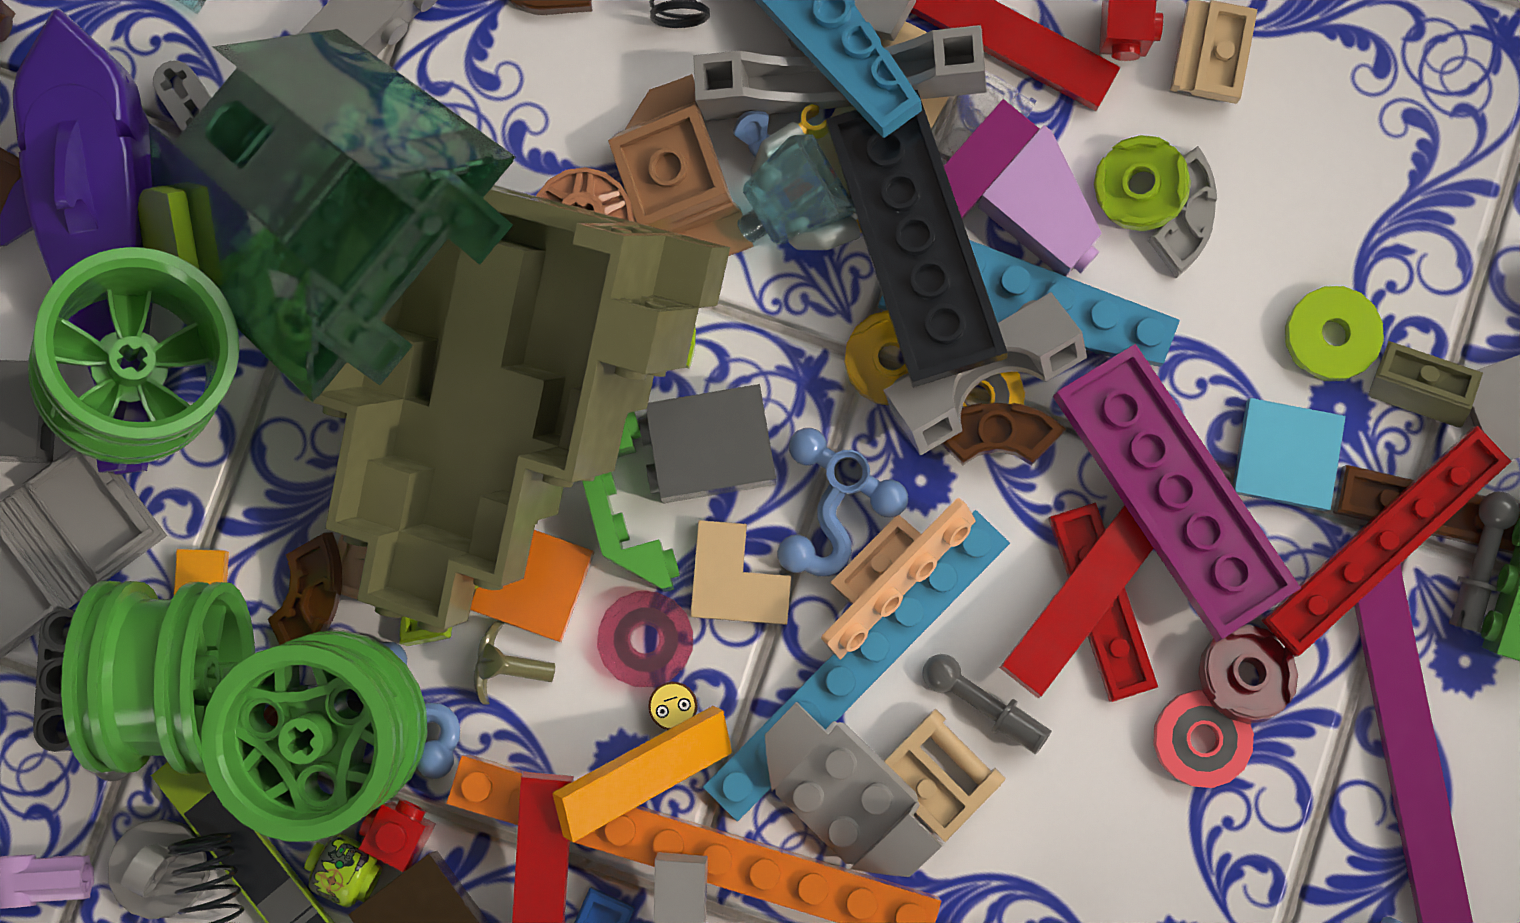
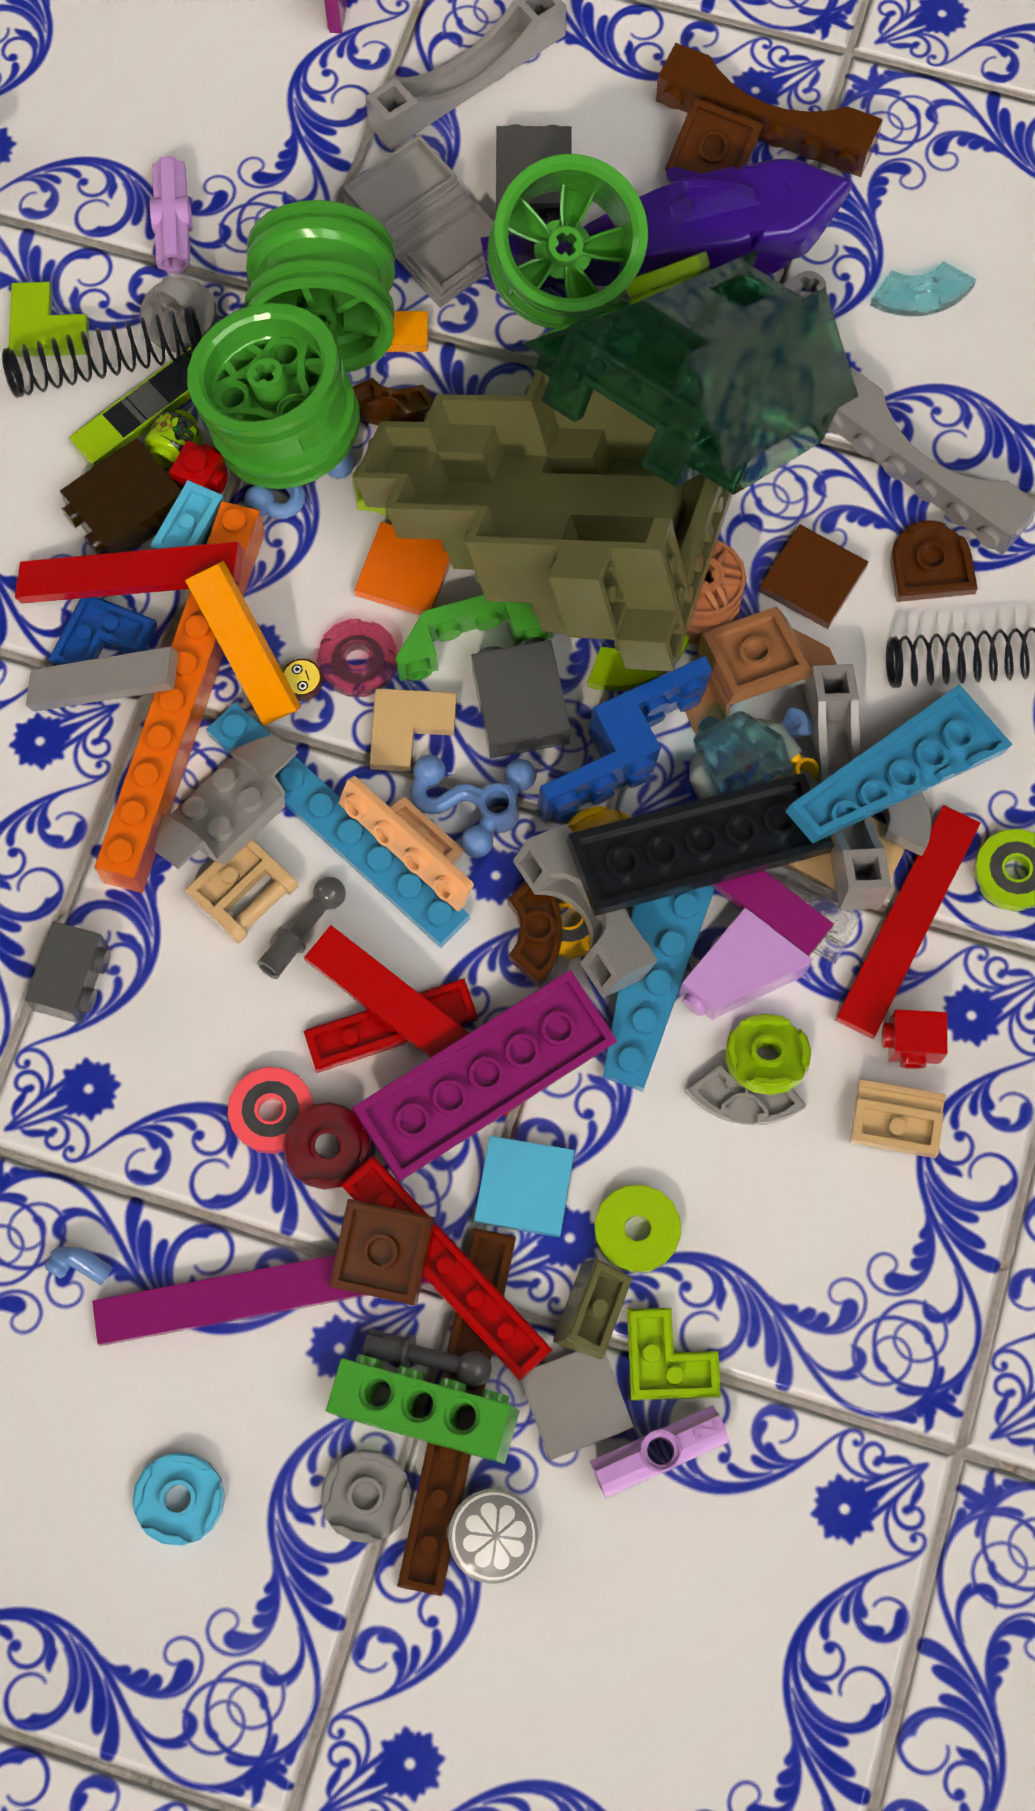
camera: 85 degrees right, 10 degrees down
olive plant [474,621,555,705] -> none
none -> medium azure panel [150,480,225,549]
none -> reddish brown tile [329,1199,435,1305]
none -> blue bracket [537,656,713,823]
none -> lime tile [627,1308,721,1401]
none -> reddish brown tile [759,524,869,629]

